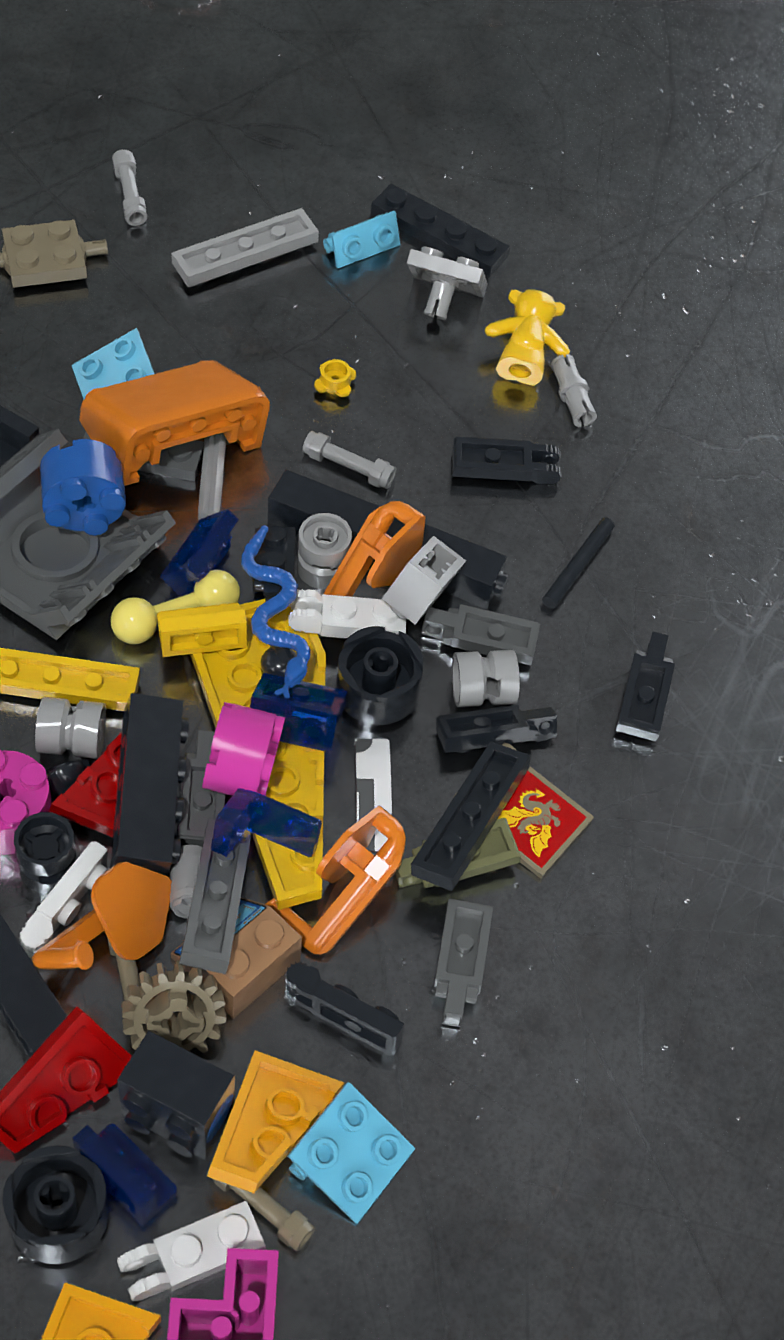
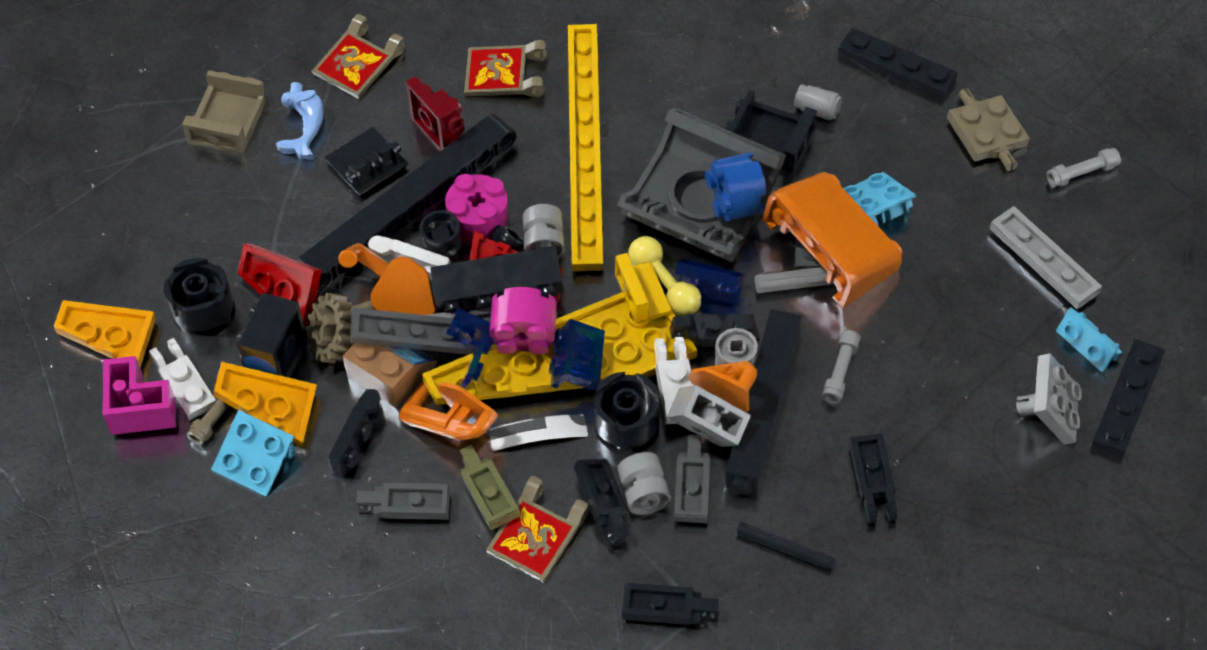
camera: 90 degrees right, 0 degrees up
clear blue bracket [72,1123,177,1226] -> none
blue animal [241,525,311,699] -> none
black piece [260,646,297,683] -> none
yellow plate [314,359,356,397] -> none
black plate [411,741,530,891] -> none
yellow piece [485,289,570,386] -> none
light grey pin [551,354,597,427] -> none

